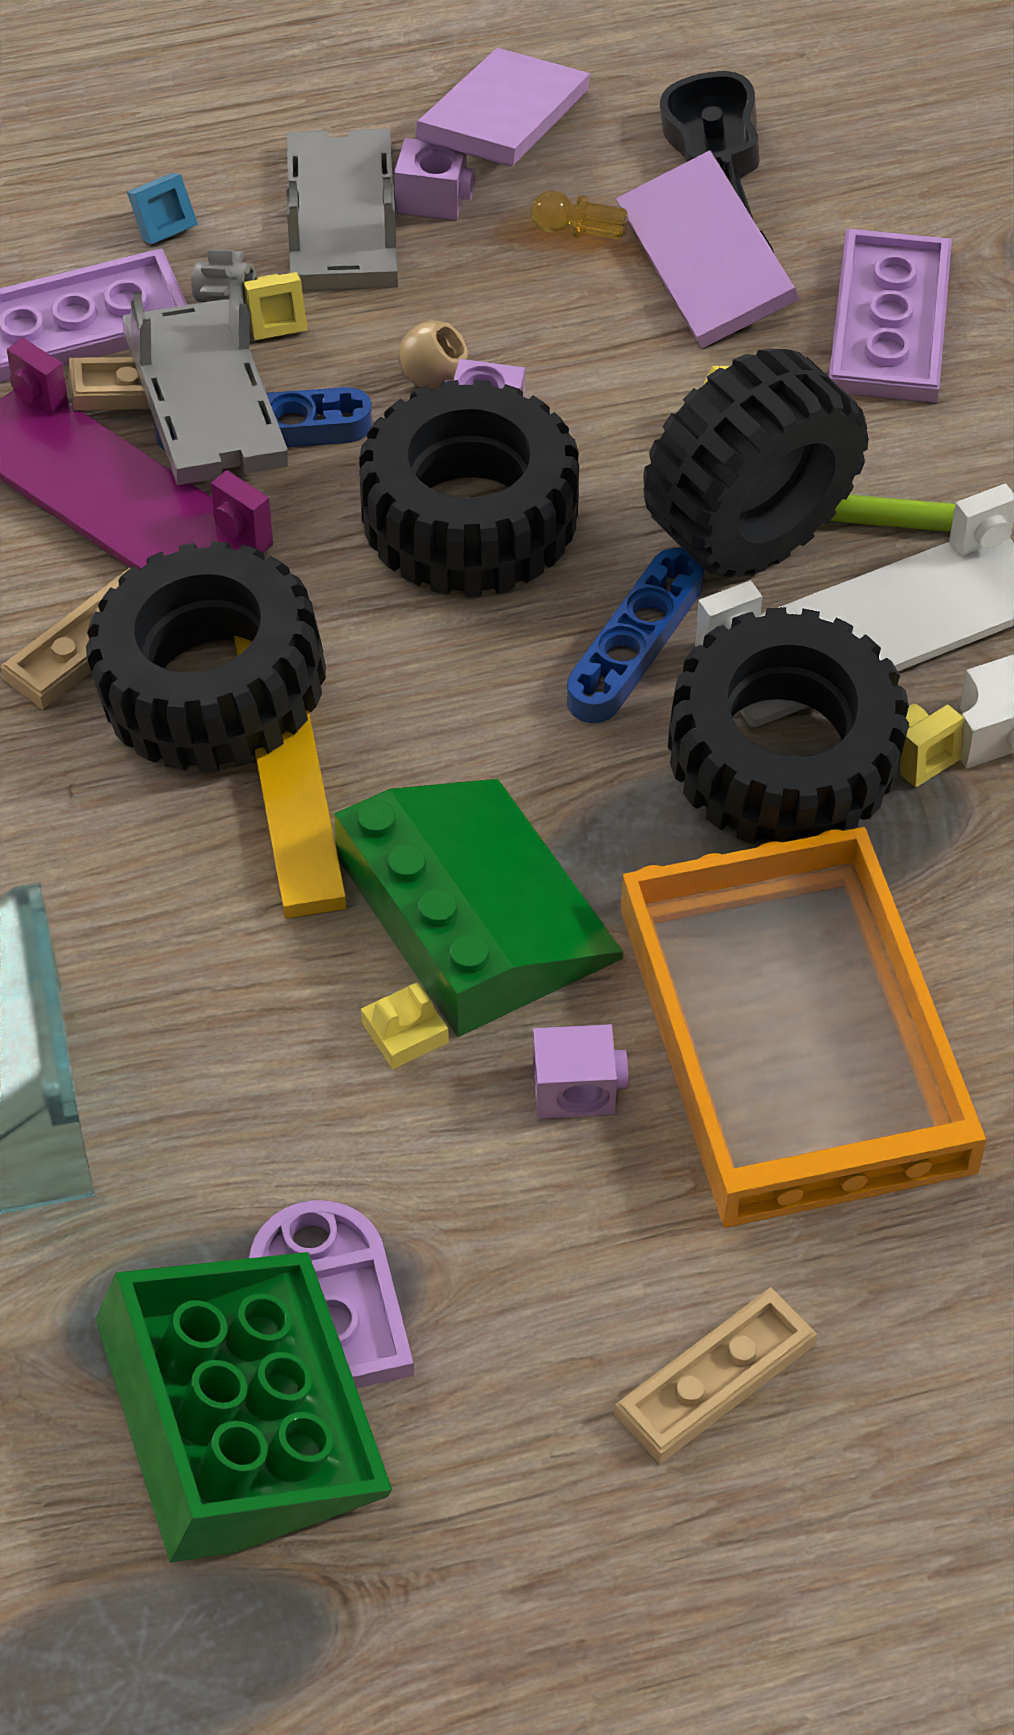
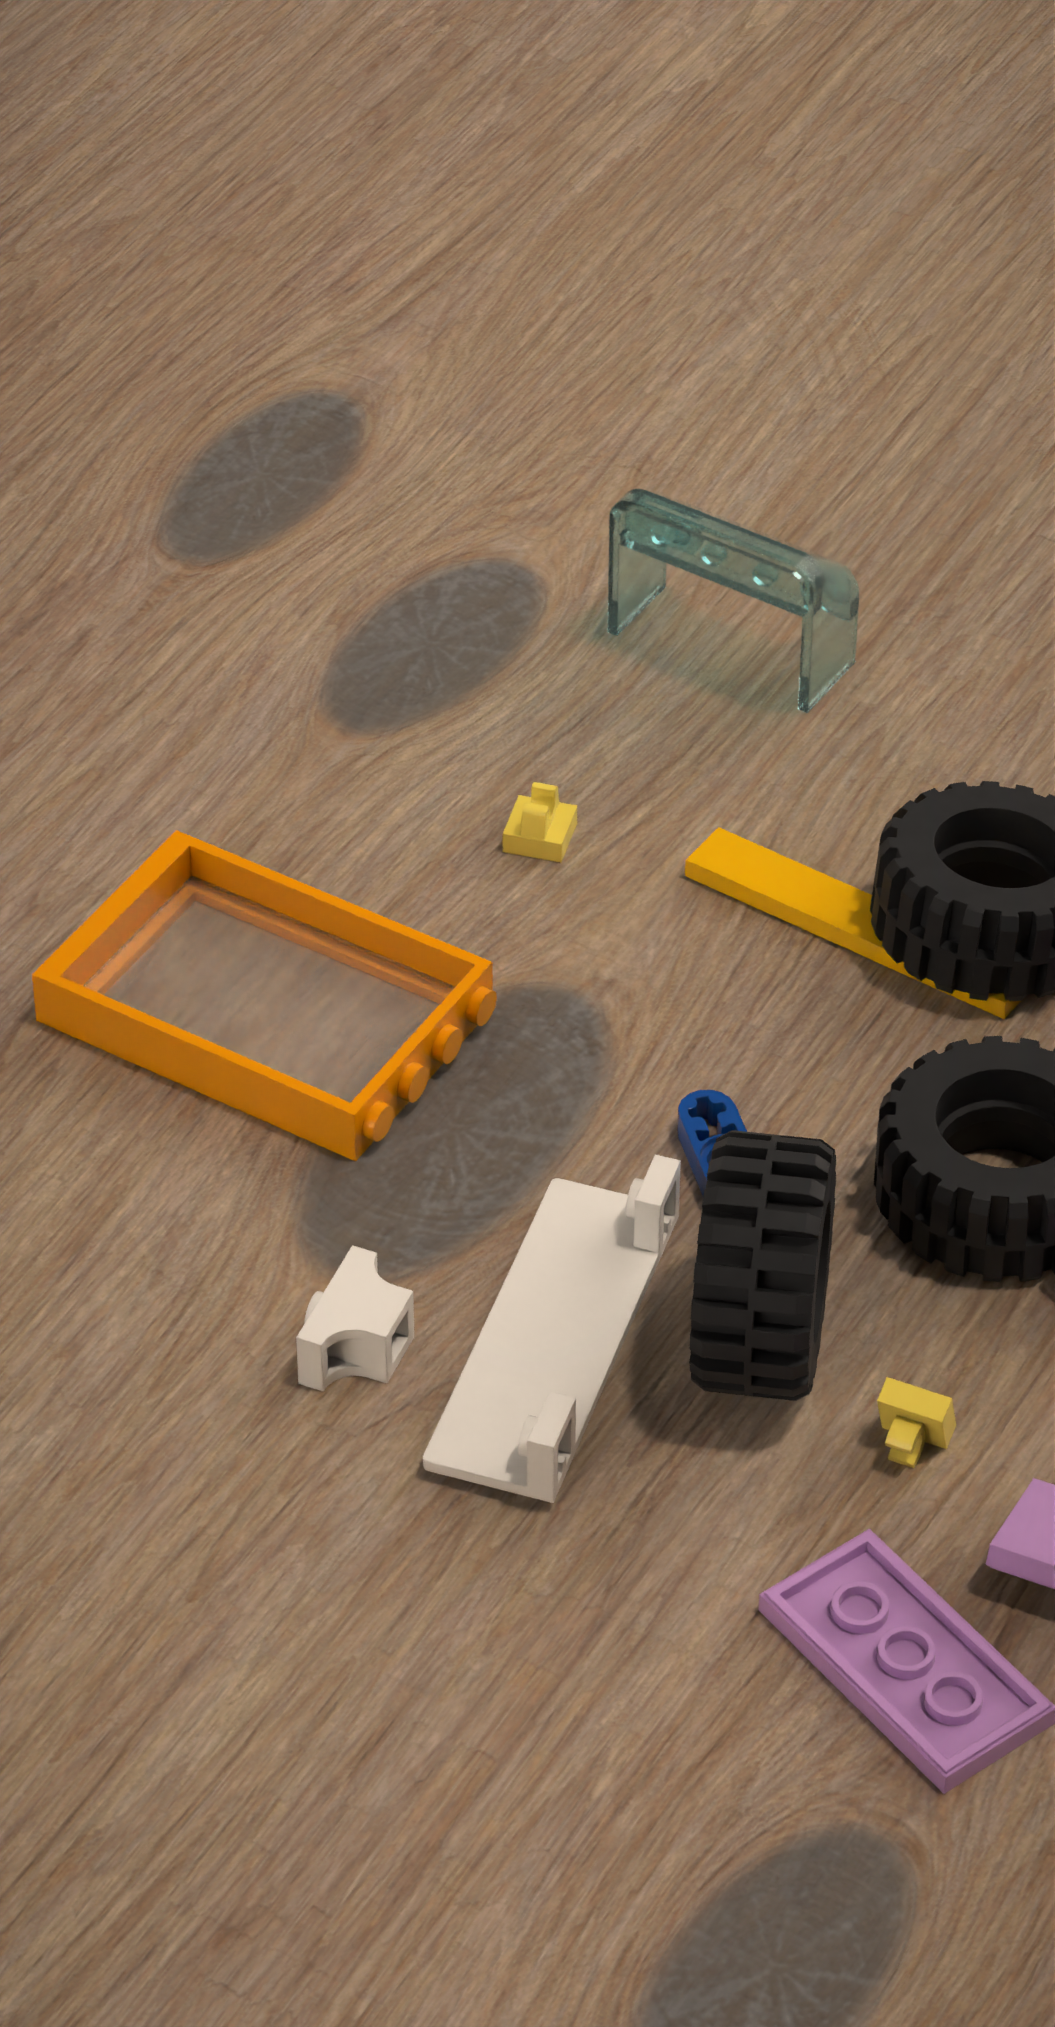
camera: 135 degrees right, 10 degrees down
green slope [95,1252,392,1563] -> none
lavender tile [249,1200,414,1388] -> none
green slope [334,778,623,1037] -> none
lavender brick [533,1024,628,1119] -> none
tan tile [614,1287,817,1465] -> none
black tyre [668,607,909,844] -> none
lime piece [830,494,955,532] -> none
light yellow tile [900,704,964,788] -> none

